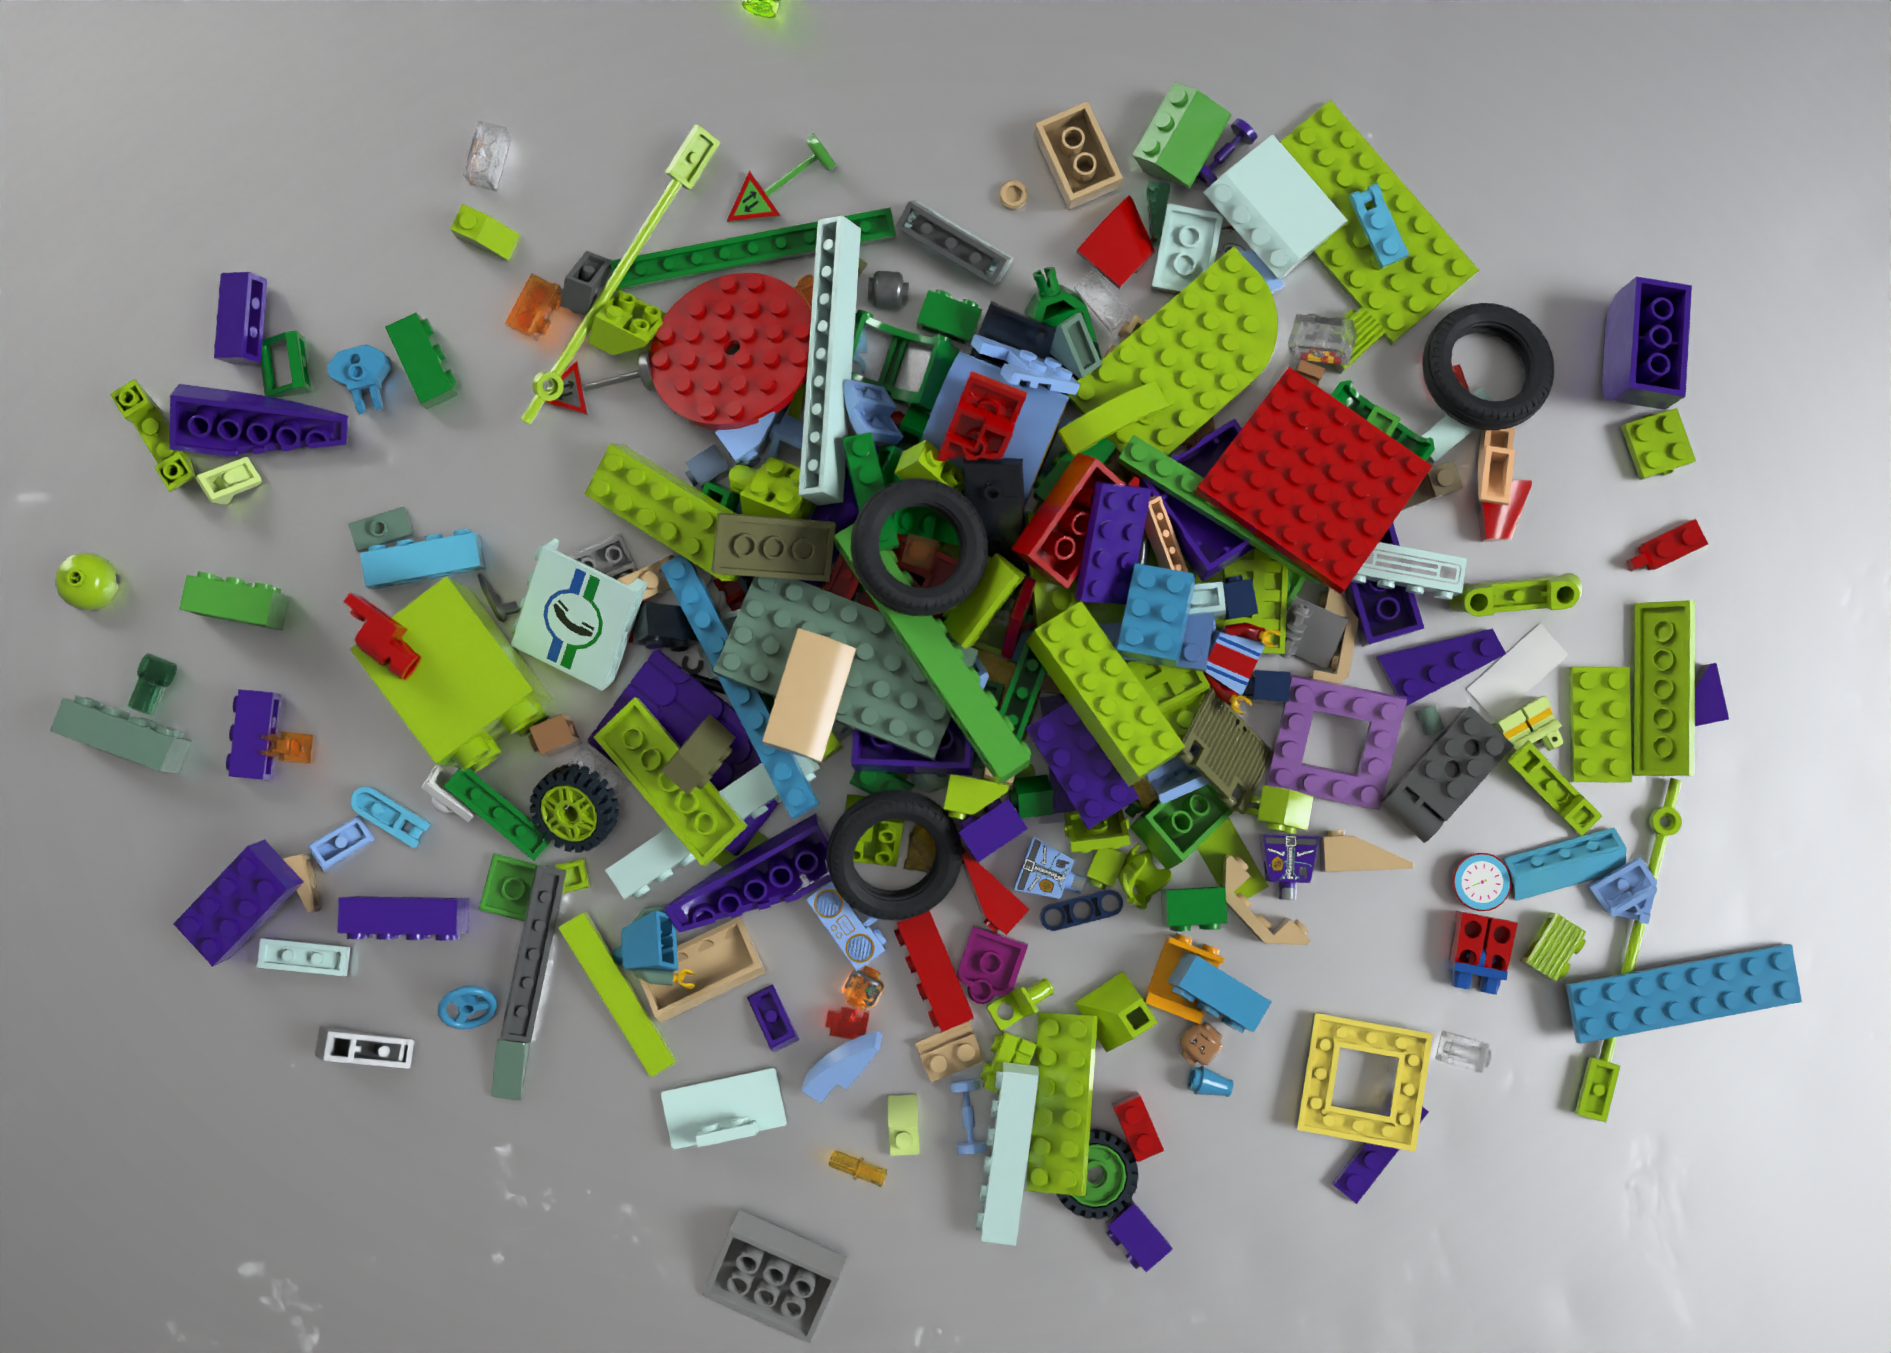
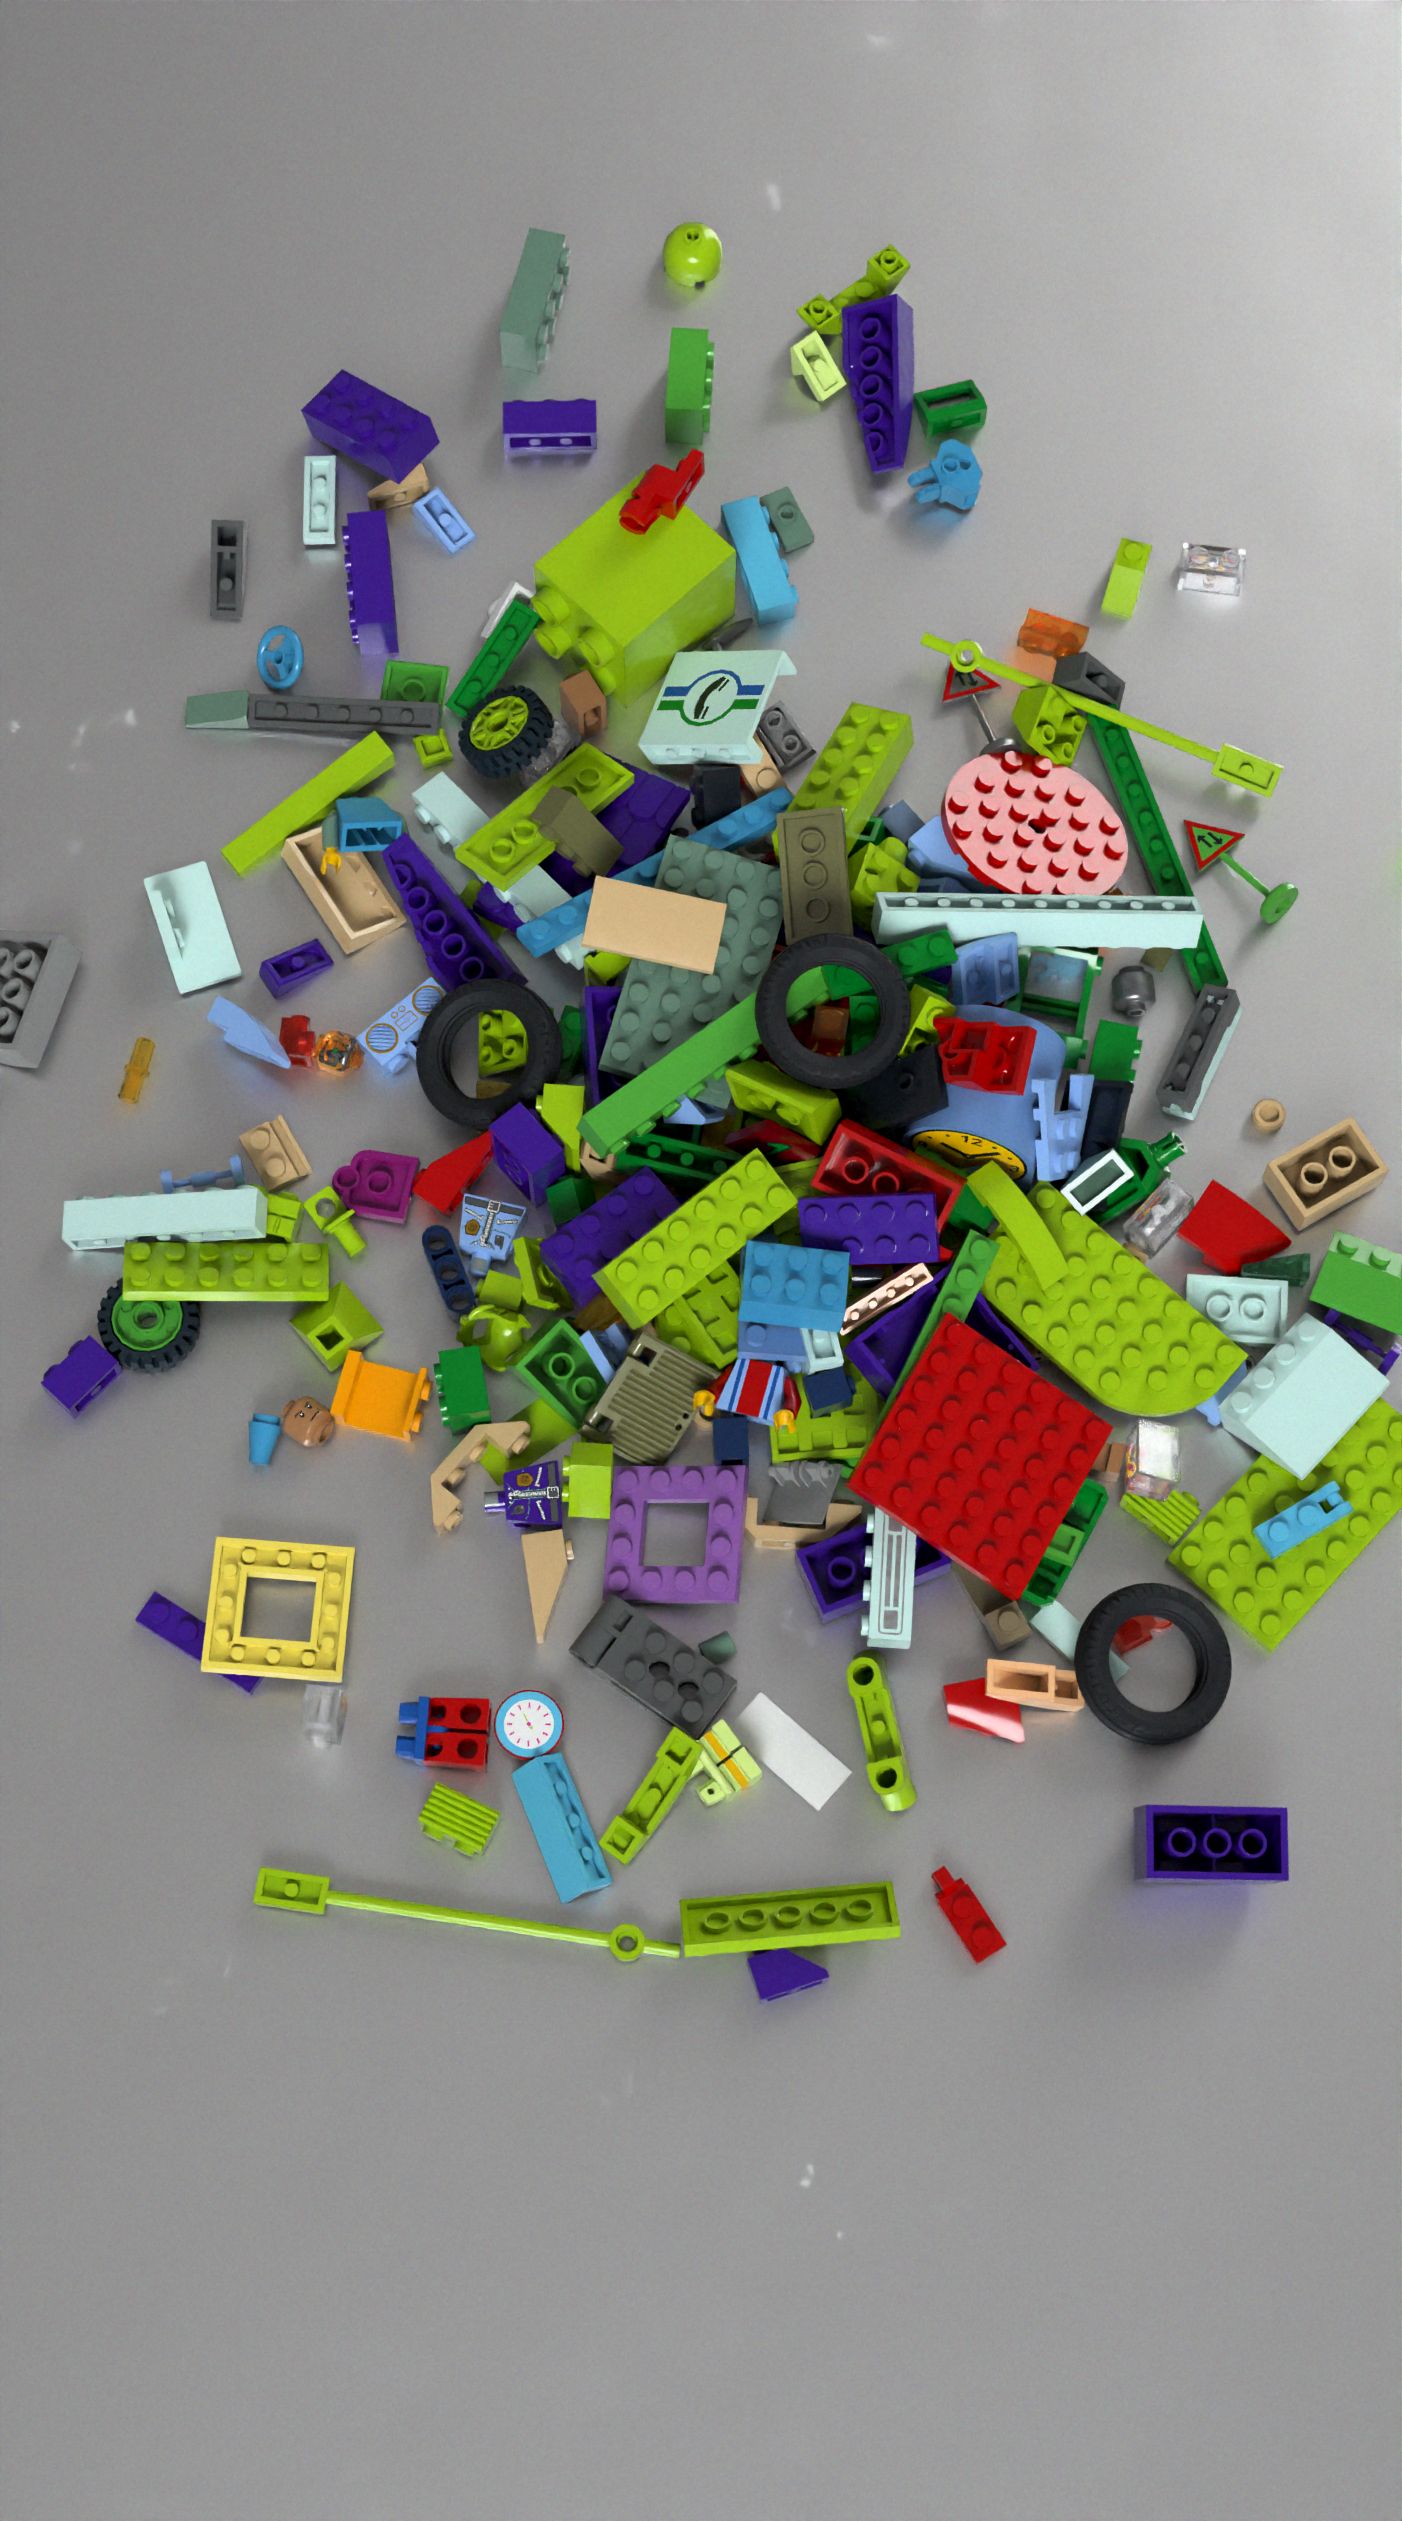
camera: 85 degrees right, 15 degrees down
clear green piece [127,653,177,715] -> none
dark purple brick [214,272,267,364] -> none
clear orange plate [260,732,313,764] -> none
medium azure plate [351,787,431,849] -> none
green brick [385,312,458,409] -> none
yellowish green slope [888,1094,920,1156] -> none
red brick [894,910,974,1032] -> none
red brick [1111,1092,1164,1163] -> none
dark azure brick [1167,952,1272,1033] -> none
dark purple wing [1376,629,1506,706] -> none
dark azure plate [1566,944,1802,1044] -> none
lime plate [1569,667,1632,783] -> none
light blue slope [1589,856,1657,924] -> none
lime plate [1621,408,1696,480] -> none

